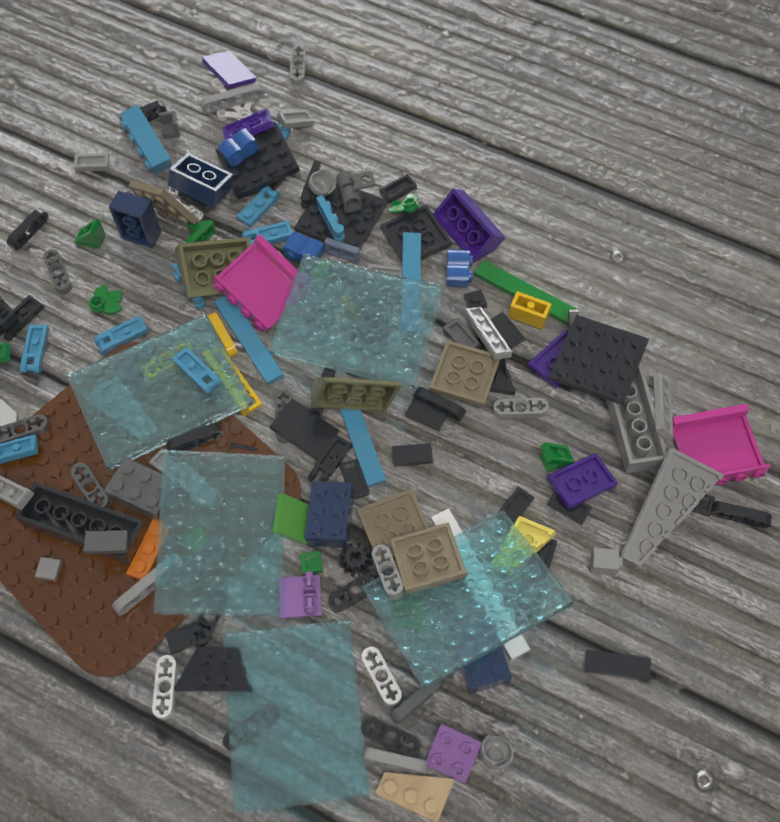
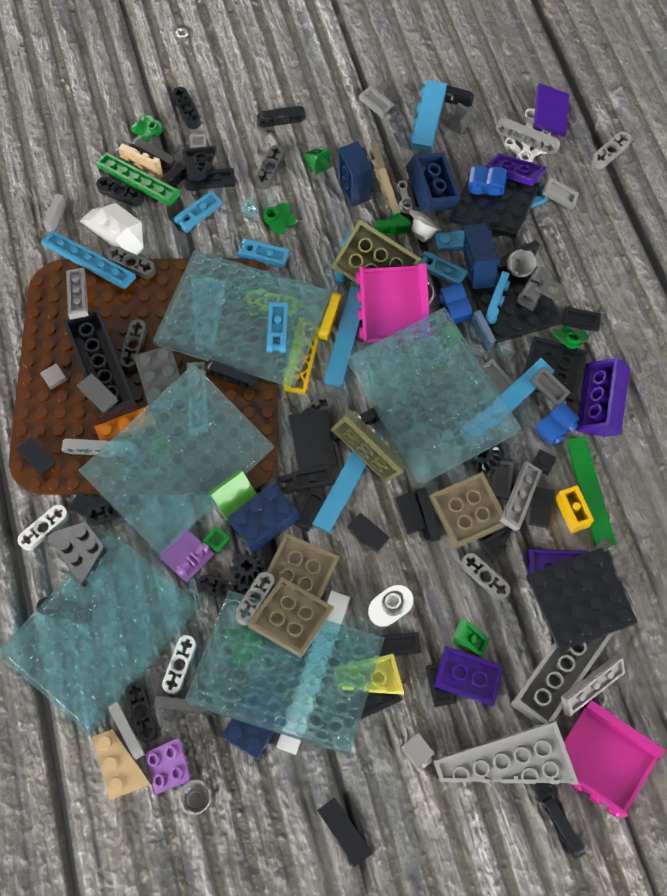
camera: 45 degrees right, 5 degrees up
none -> black tile [16,436,57,476]
none -> clear light blue plant [240,198,259,220]
none -> white piece [368,585,413,627]
none -> white piece [409,209,441,242]
none -> dark blue brick [463,223,500,289]
none -> black gear [469,441,503,474]
none -> dark grey tile [529,367,571,407]

